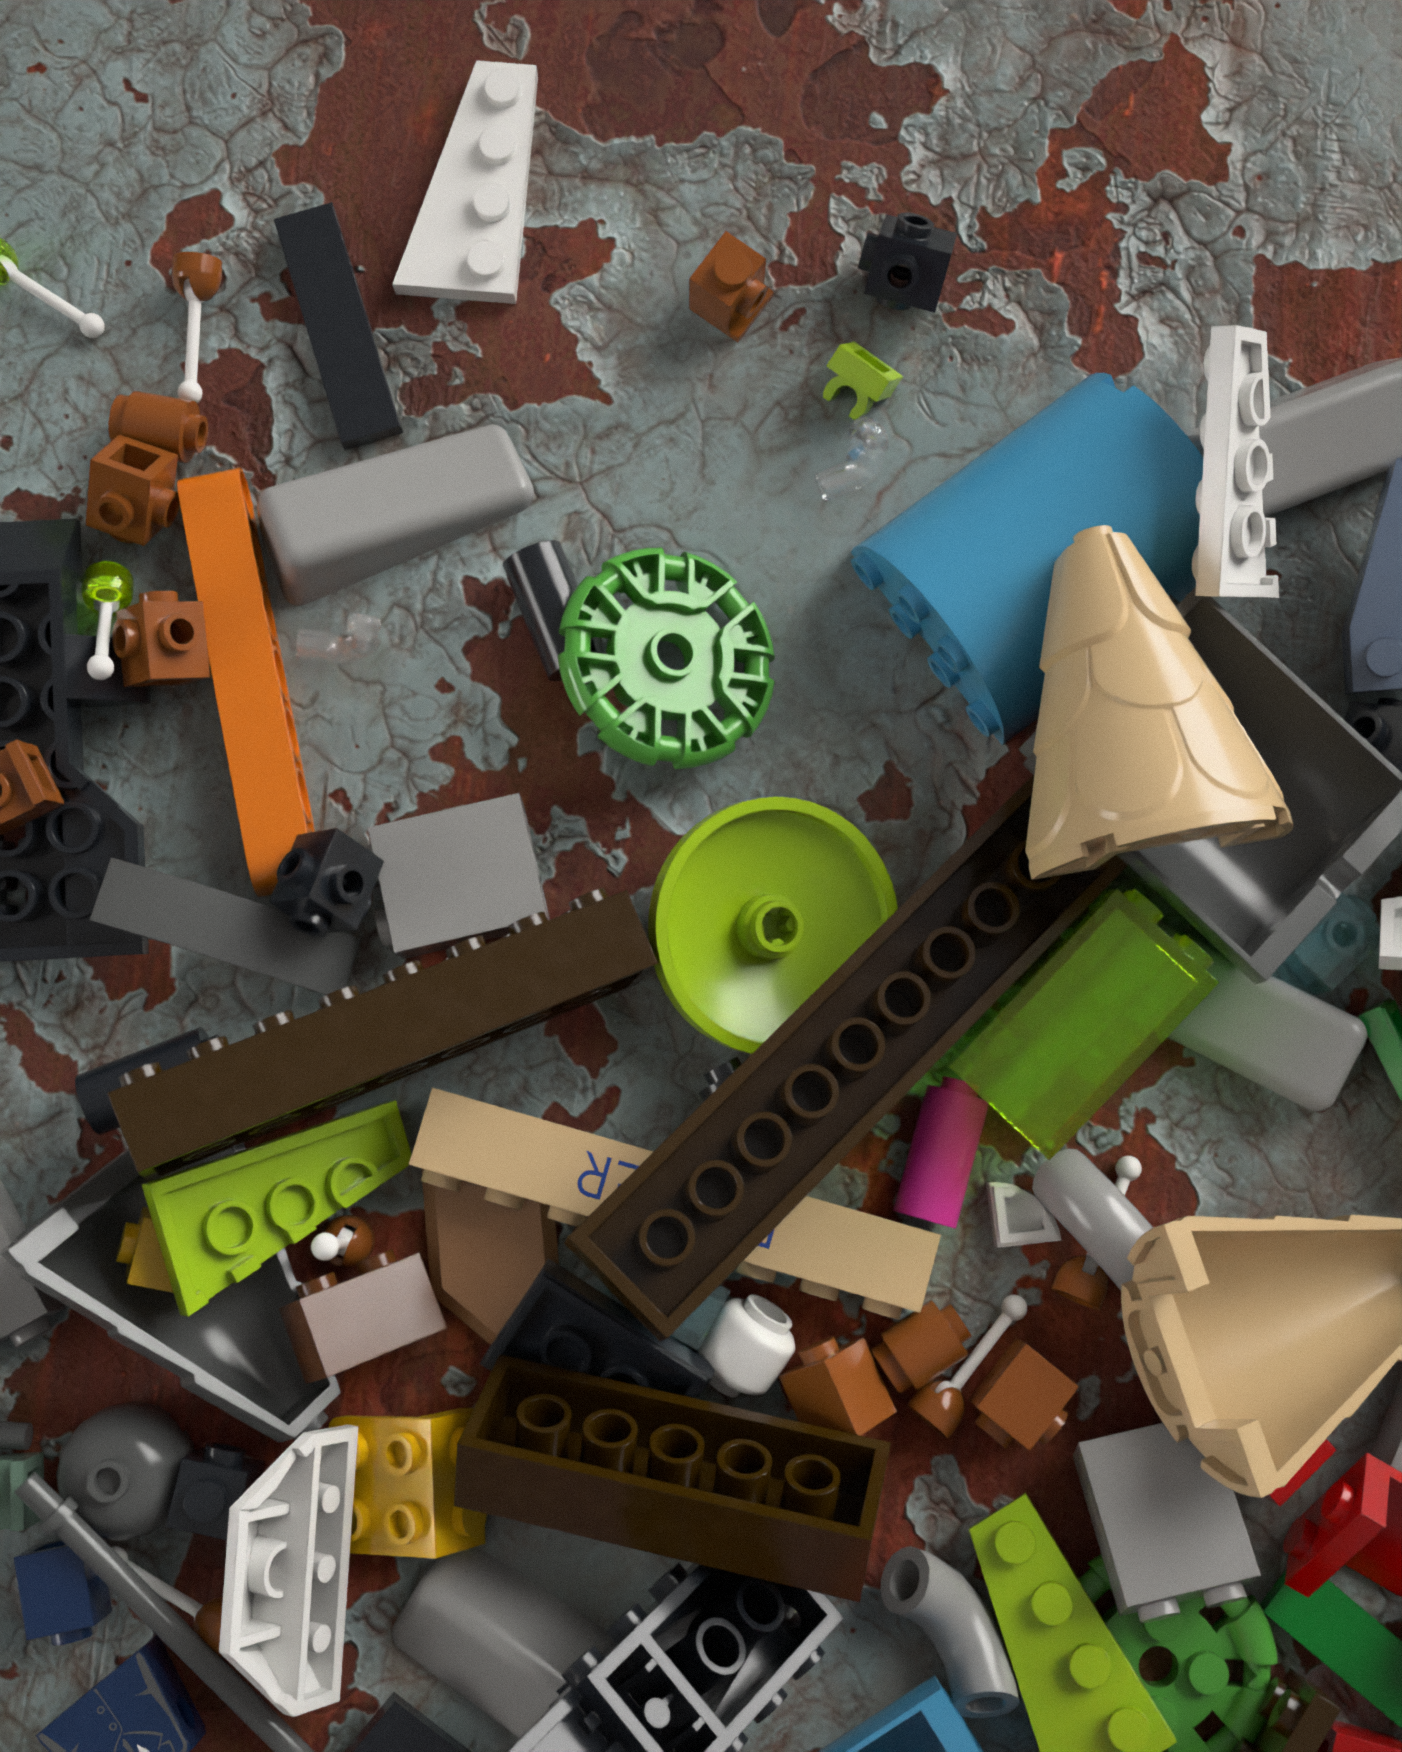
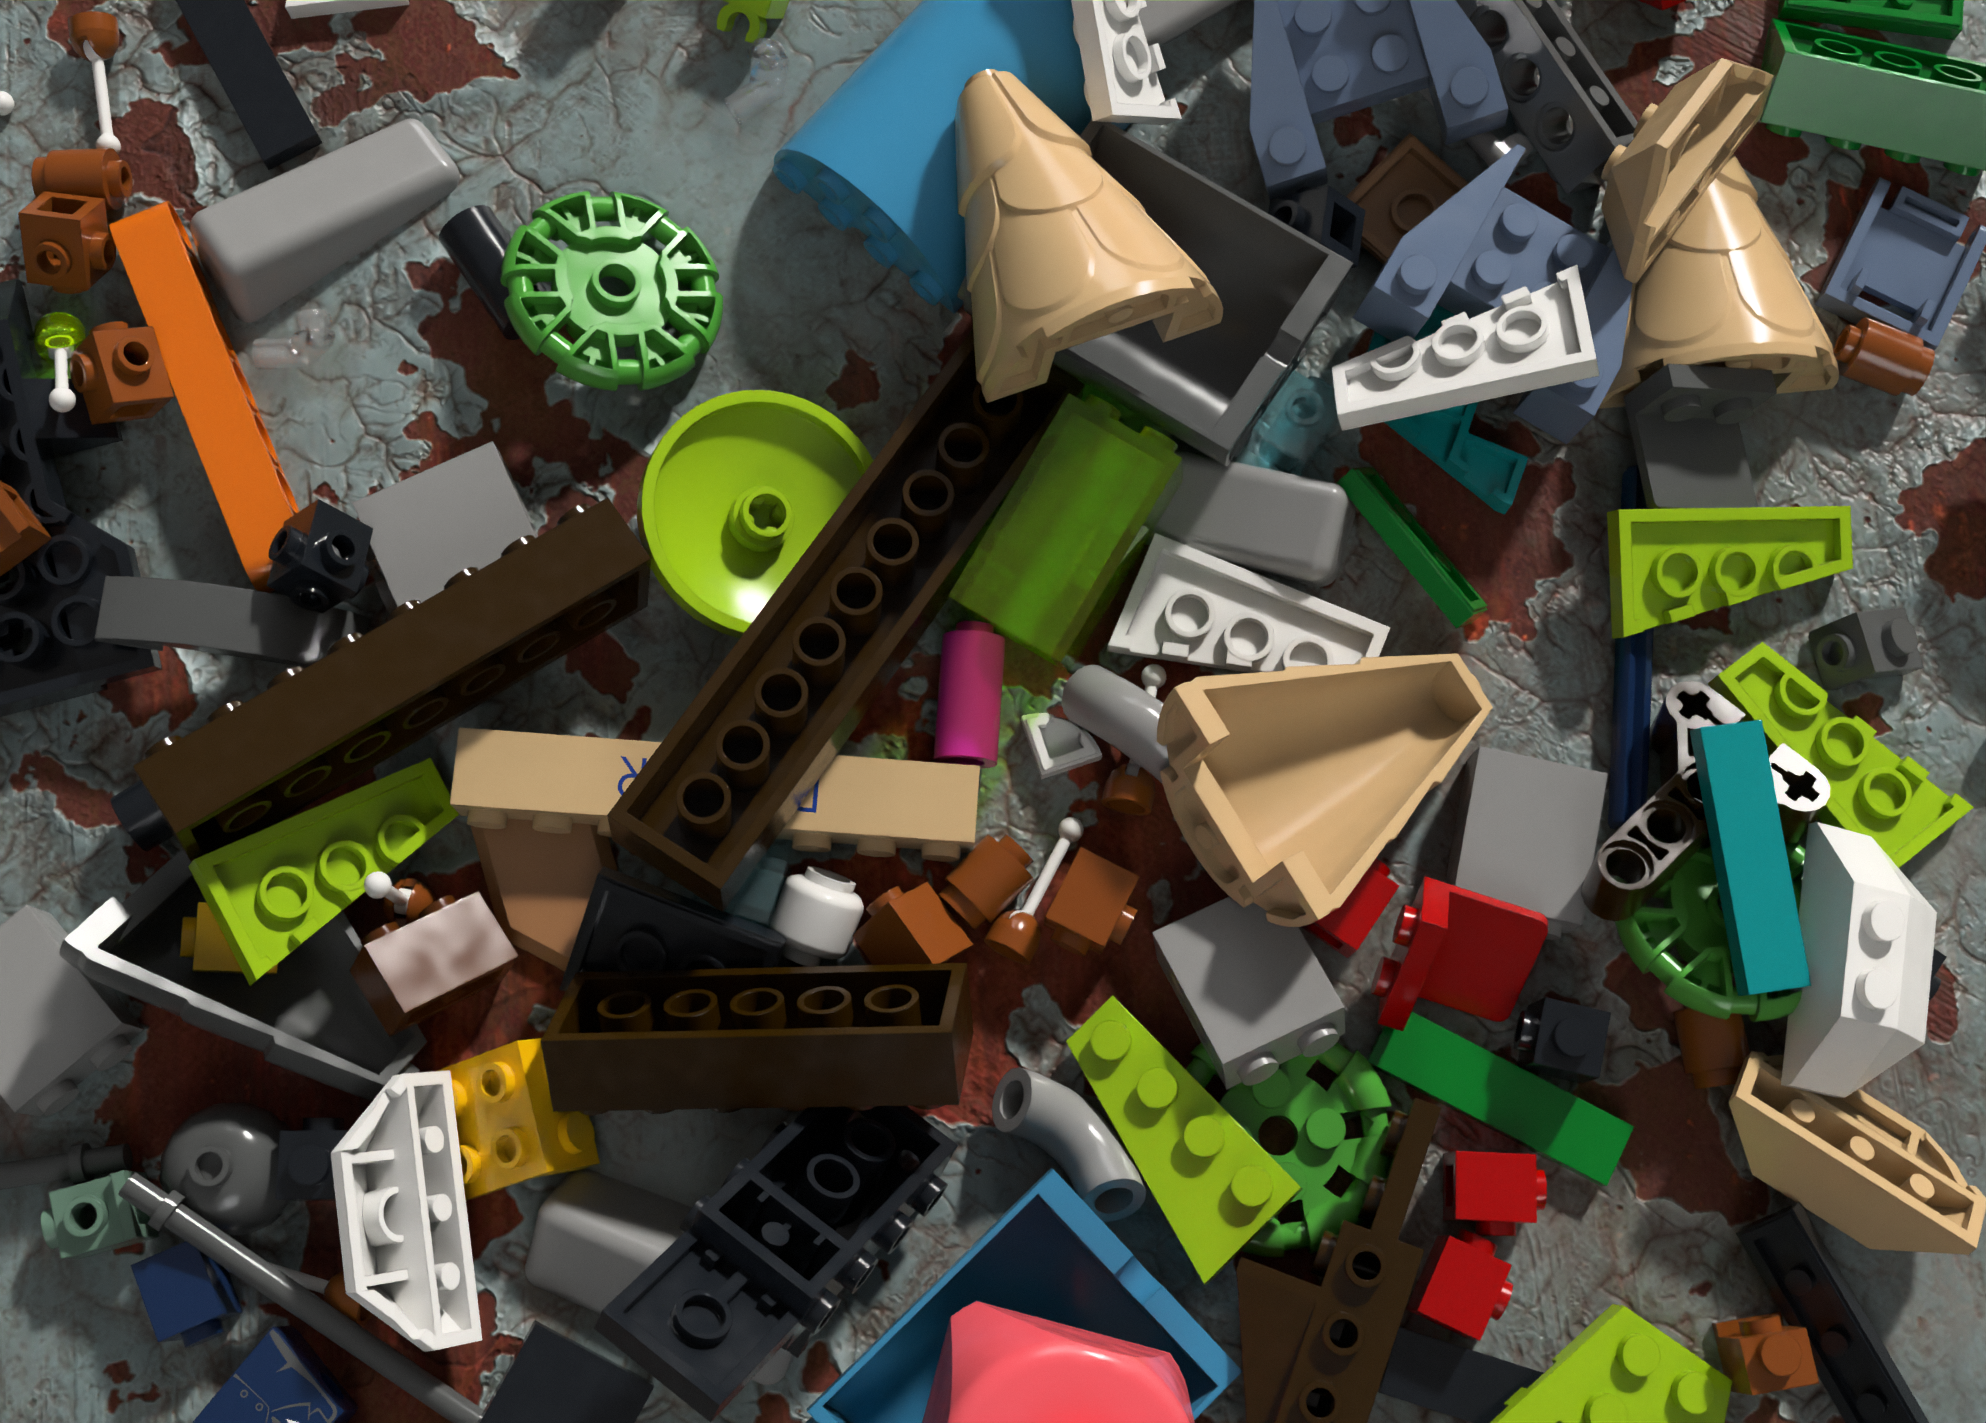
camera: 10 degrees left, 5 degrees down
none -> white wing [1107,533,1391,673]

